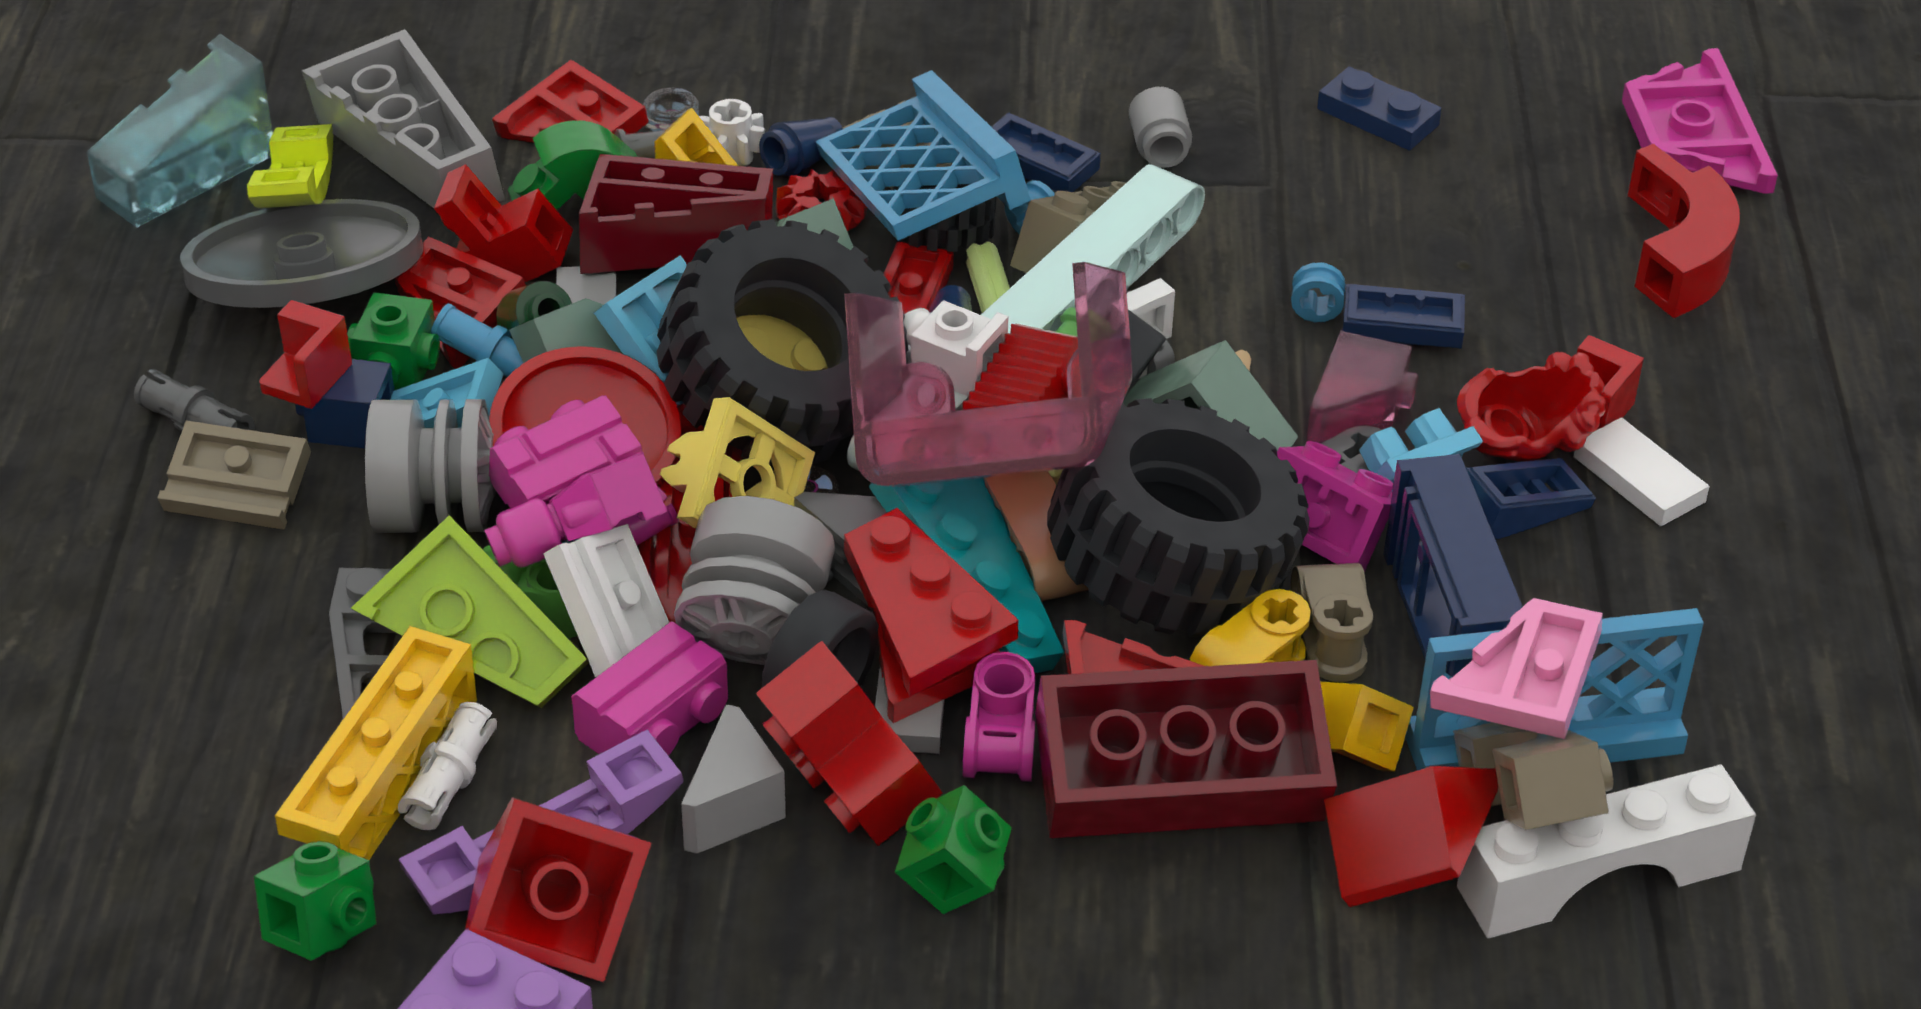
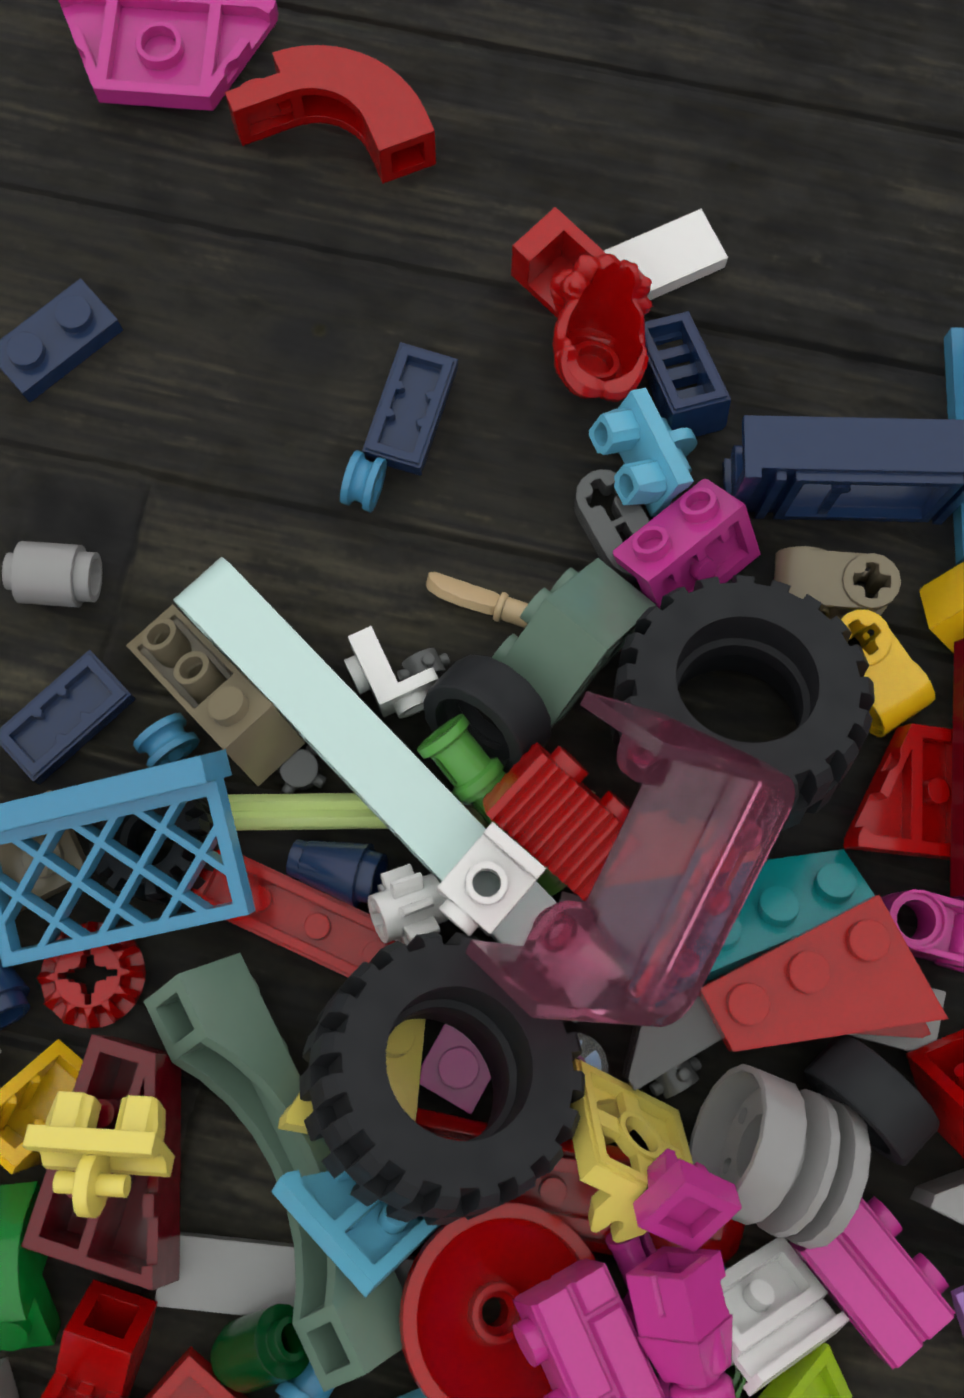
camera: 80 degrees left, 35 degrees up
clear pink slope [1307,331,1418,444] -> none
none -> light yellow hips [22,1091,175,1218]
none -> dark pink tile [633,1148,742,1252]

